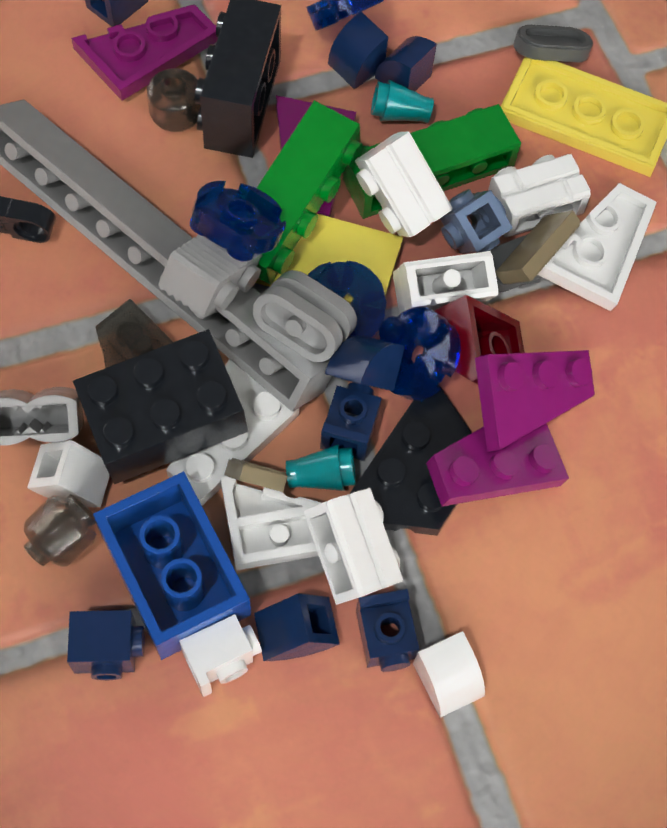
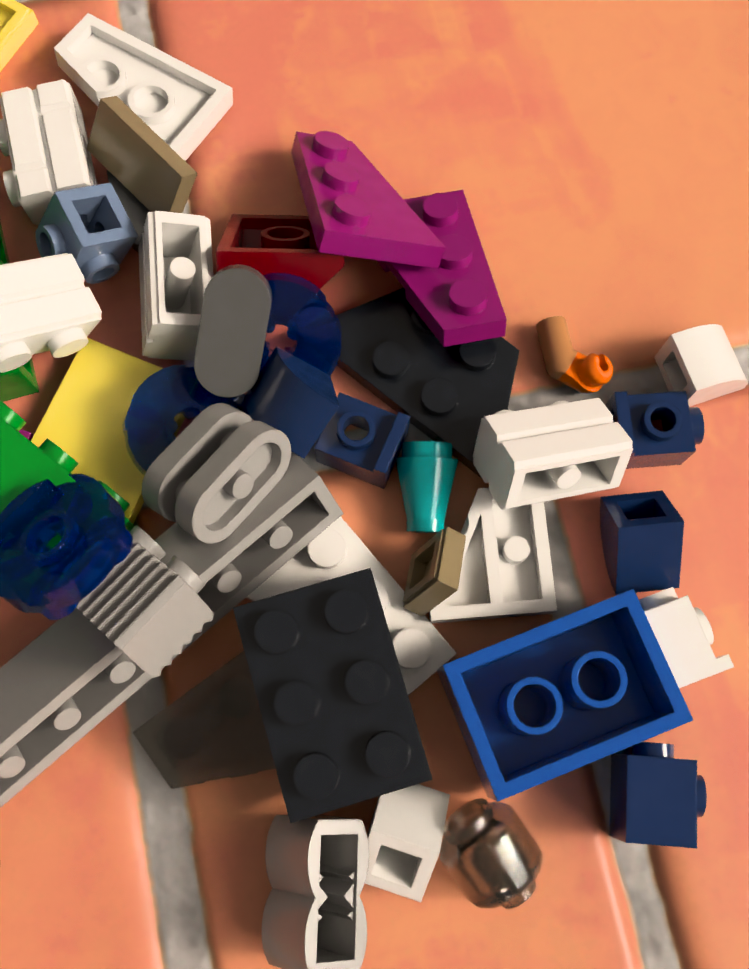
camera: 80 degrees left, 10 degrees up
none -> dark grey tile [194,264,272,398]
none -> arm [536,316,613,393]

